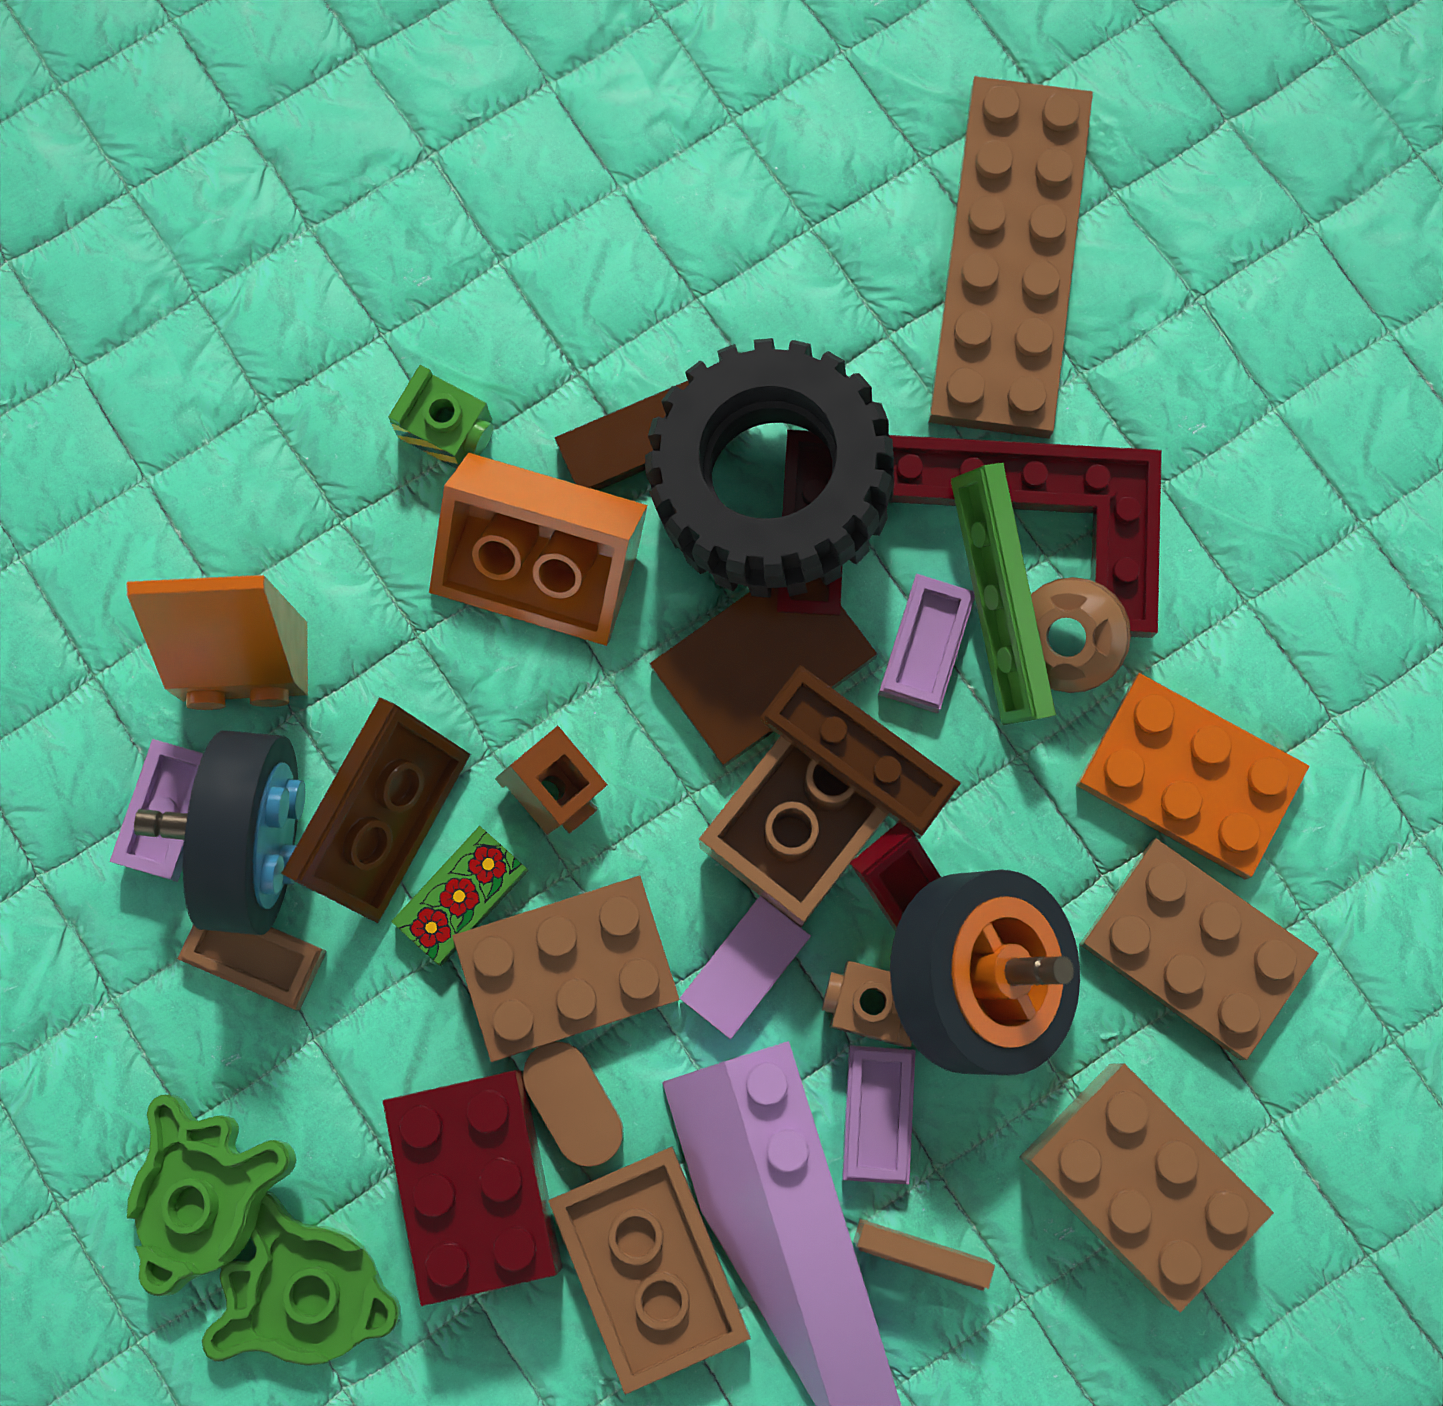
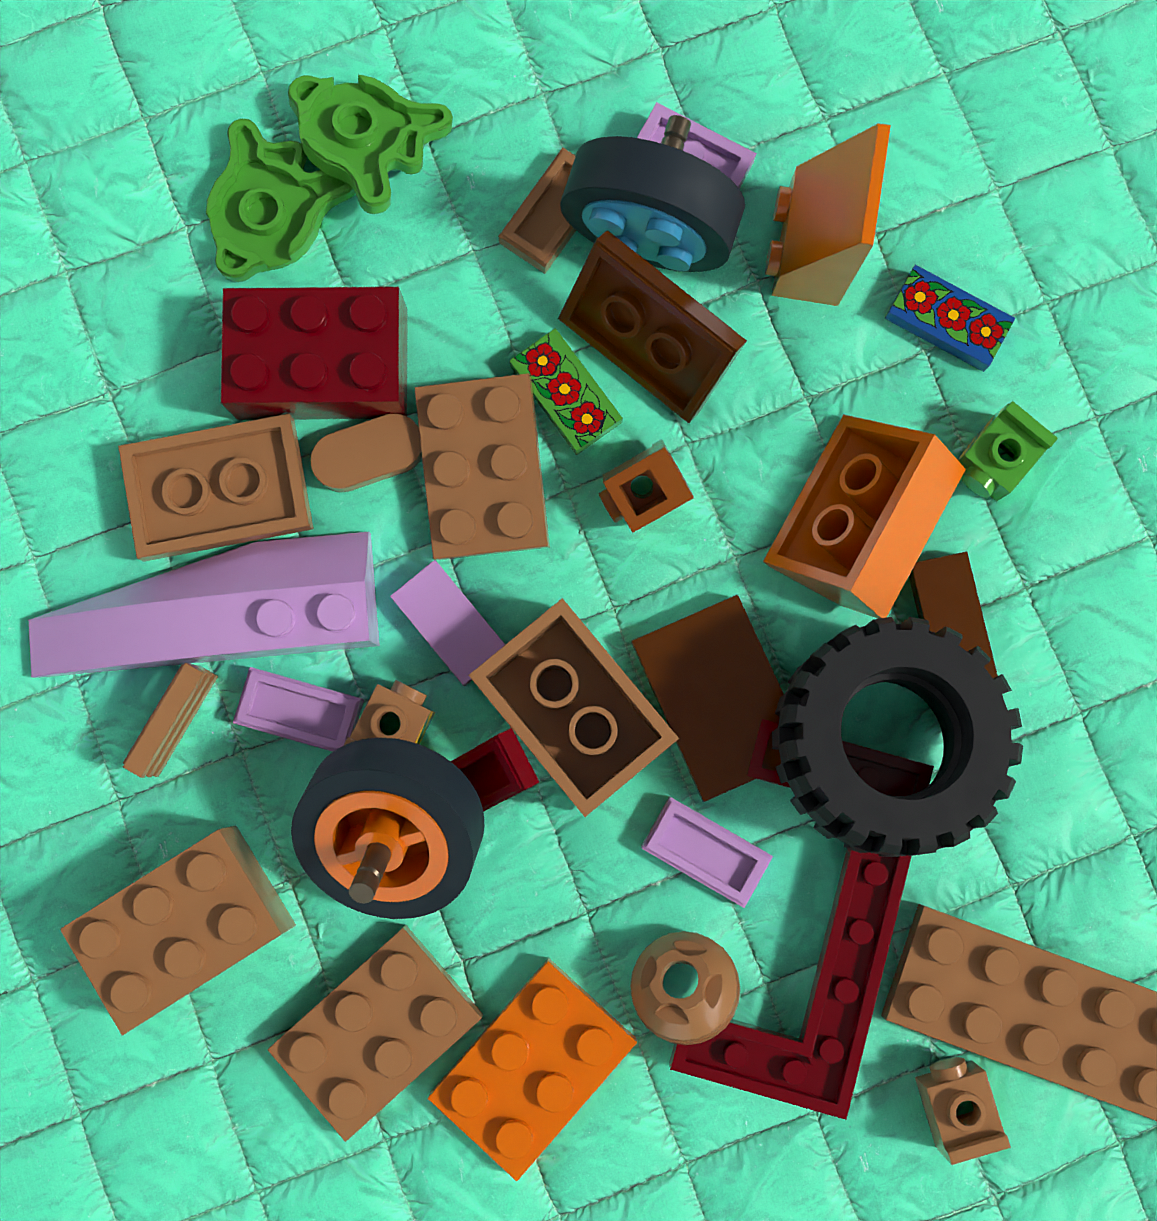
camera: 100 degrees right, 5 degrees up
reddish brown tile [760,665,961,839] -> none
bright green tile [951,463,1056,725] -> none
none -> tile [884,264,1015,372]
none -> medium nougat brick [915,1057,1011,1165]

